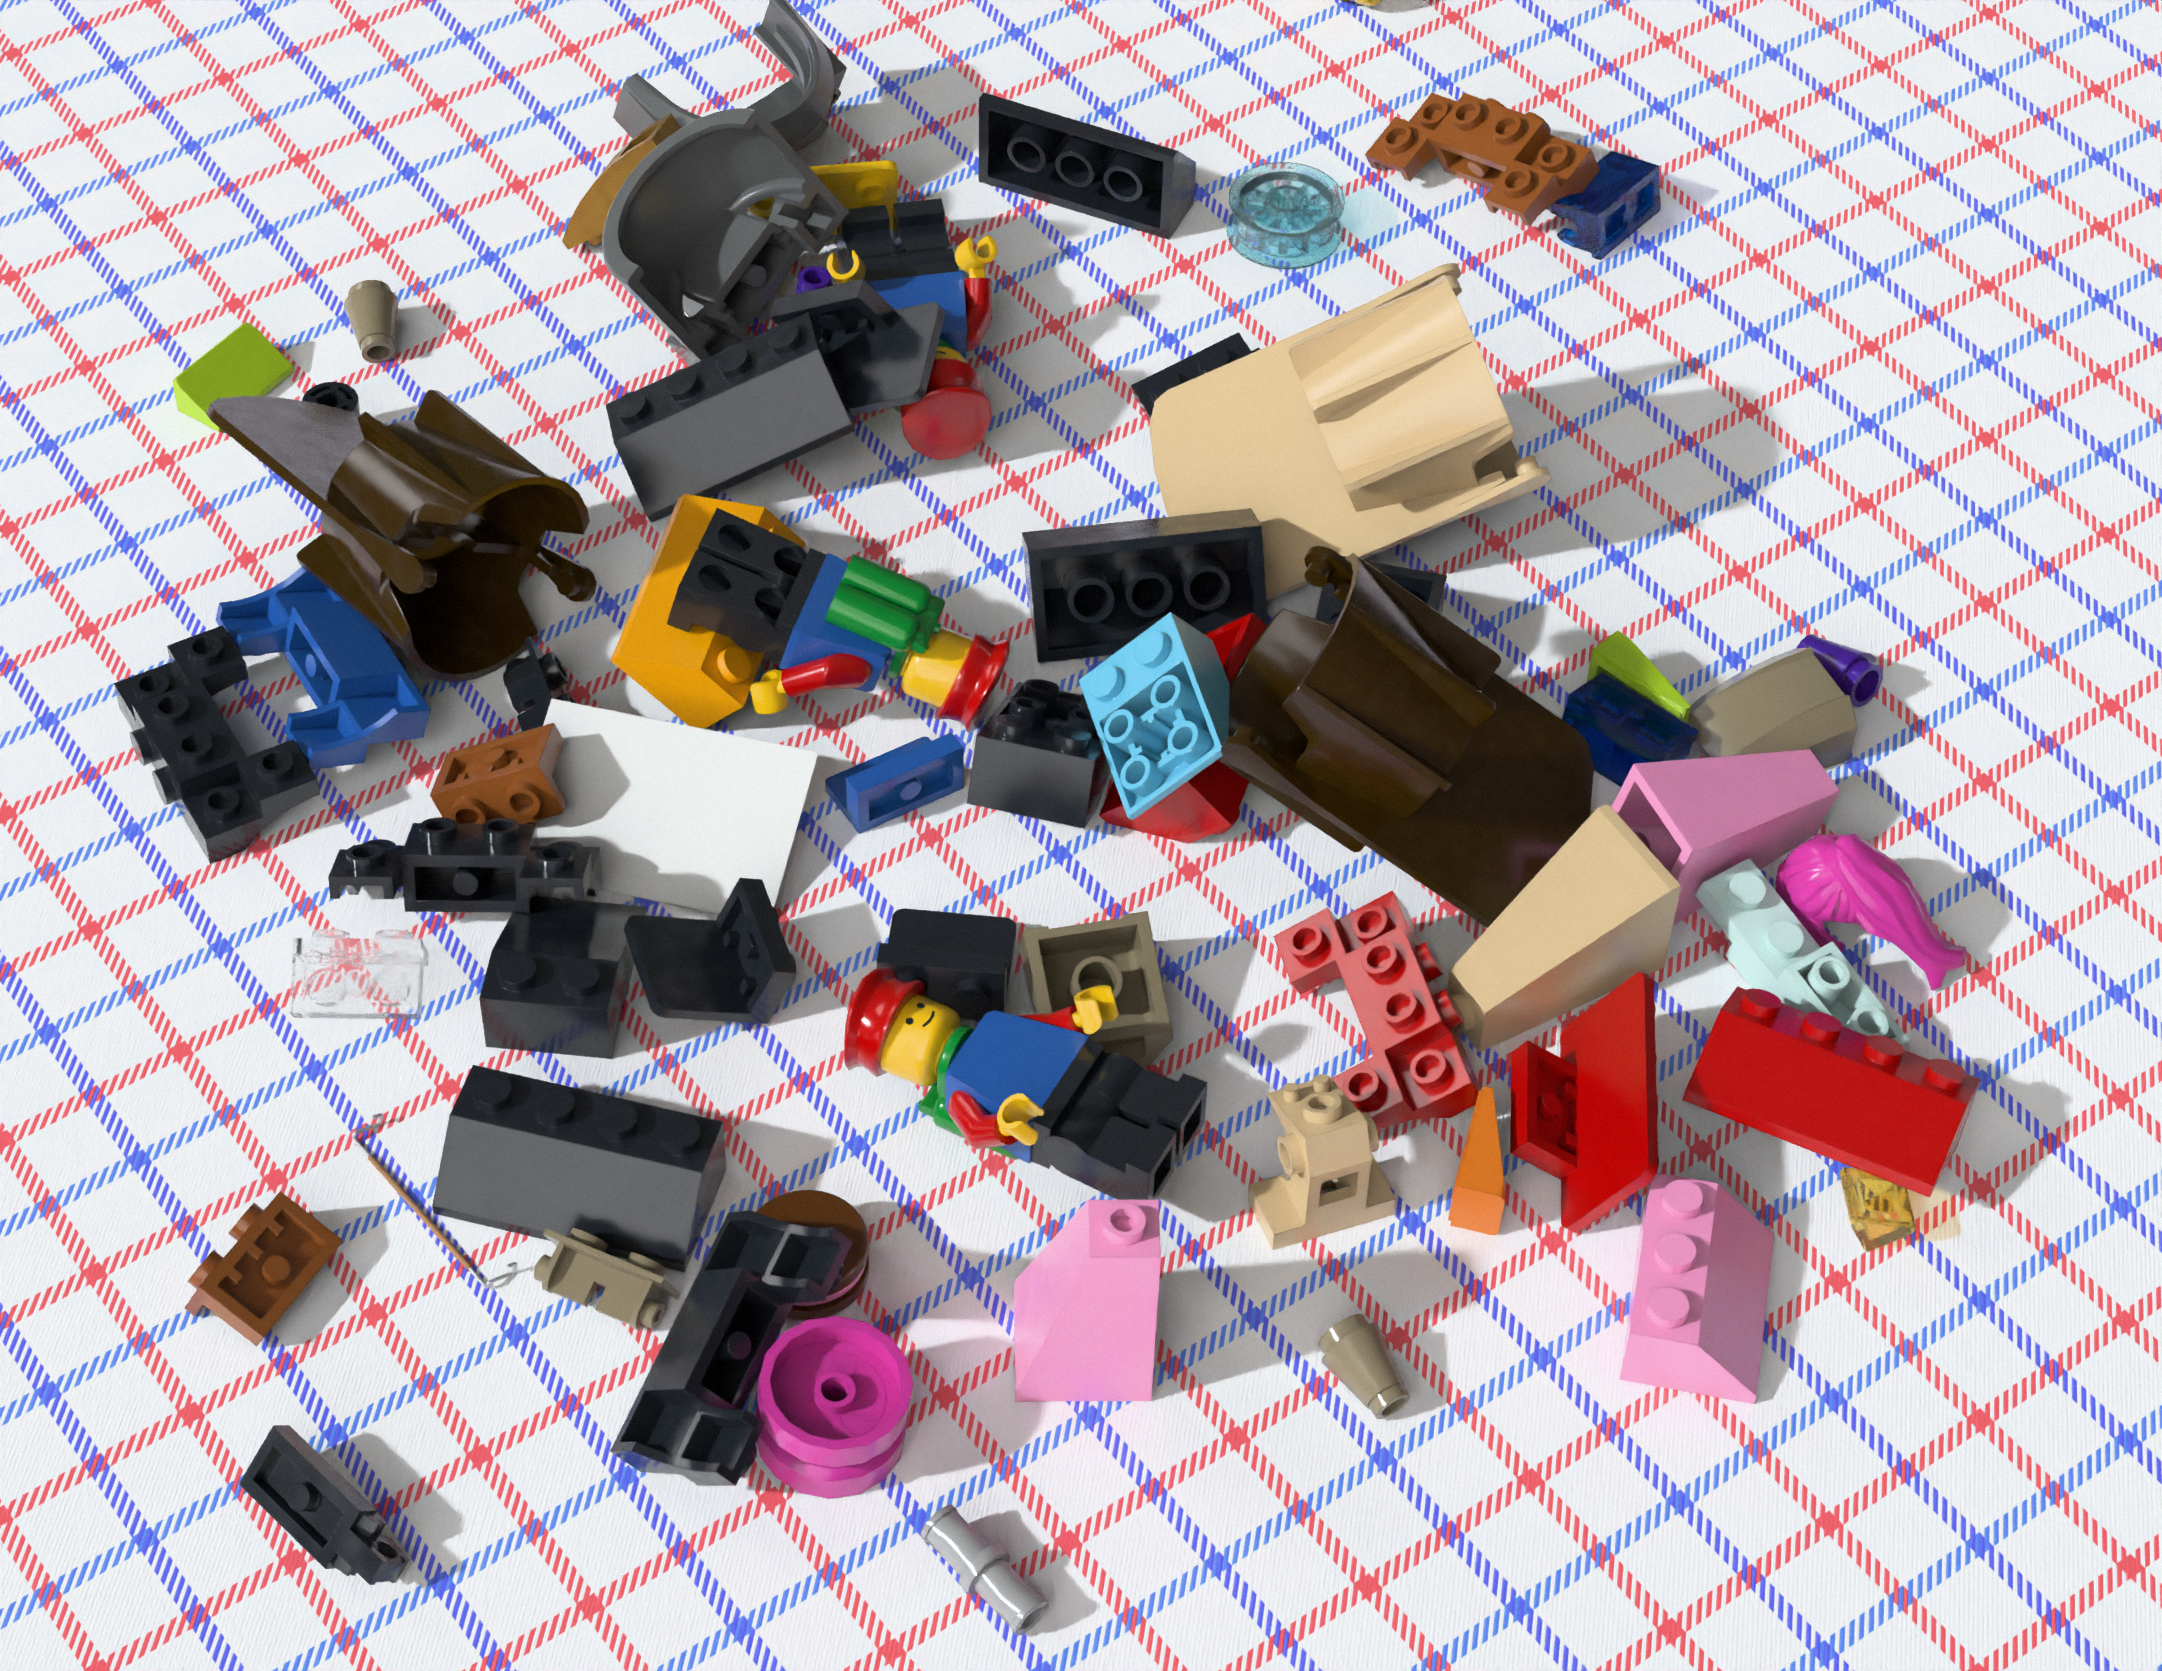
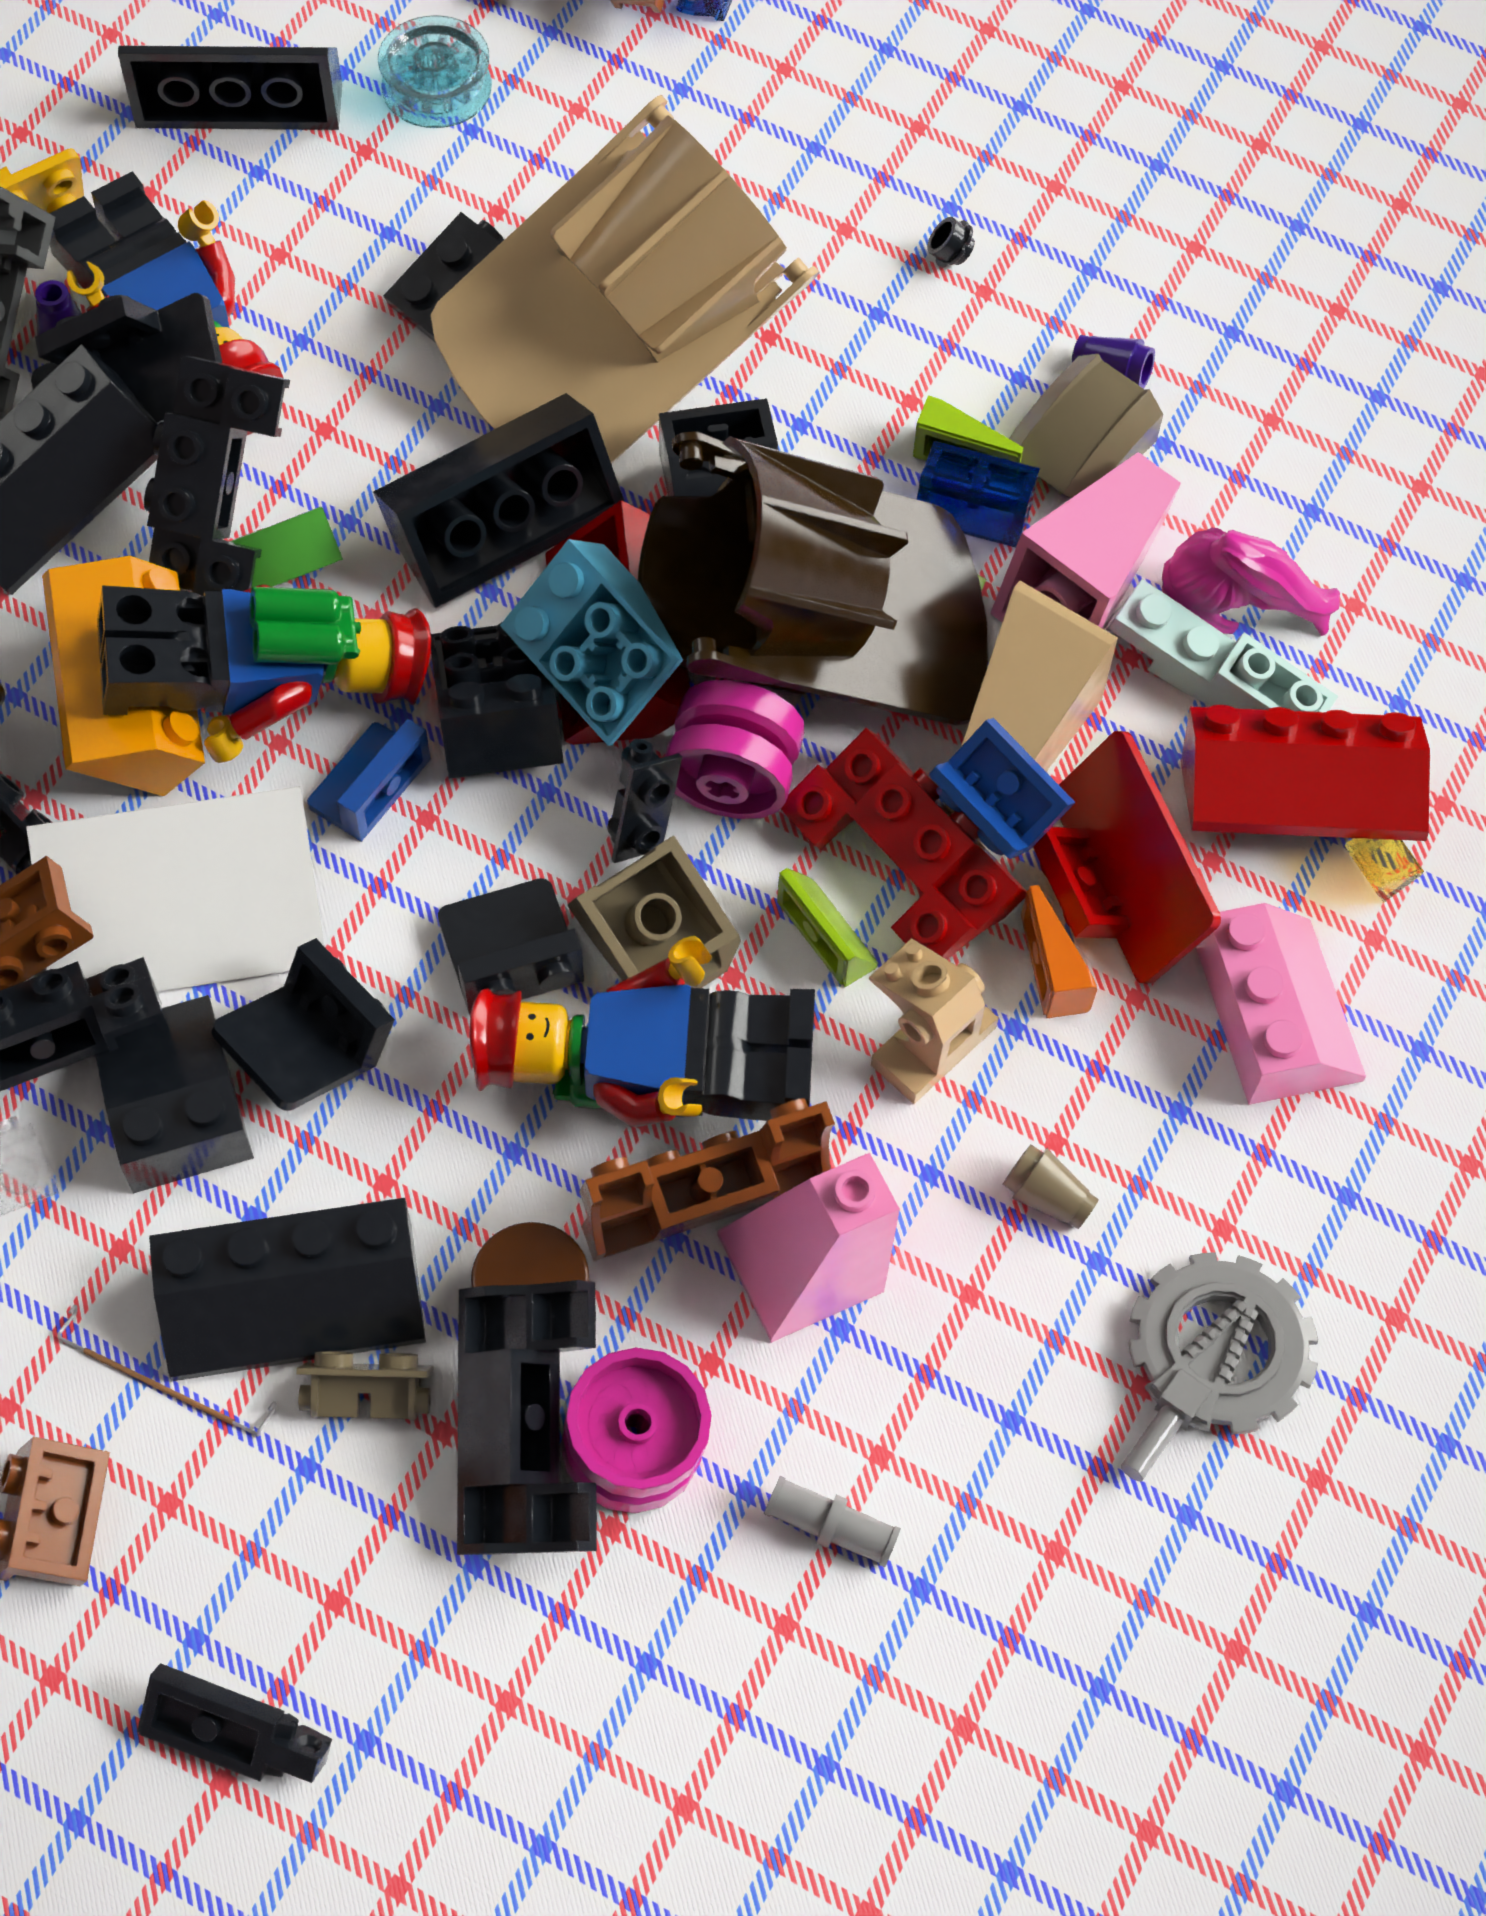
camera: 25 degrees left, 15 degrees up
none -> black bracket [144,356,290,596]
none -> bright green slope [230,507,343,588]
none -> dark orange bracket [579,1098,835,1262]
none -> black hinge [607,739,682,863]
none -> dark pink wheel [664,680,805,819]
none -> lime slope [777,868,878,987]
none -> black plate [927,217,975,268]
none -> blue bracket [929,718,1076,859]
none -> light grey bar [1121,1252,1318,1482]

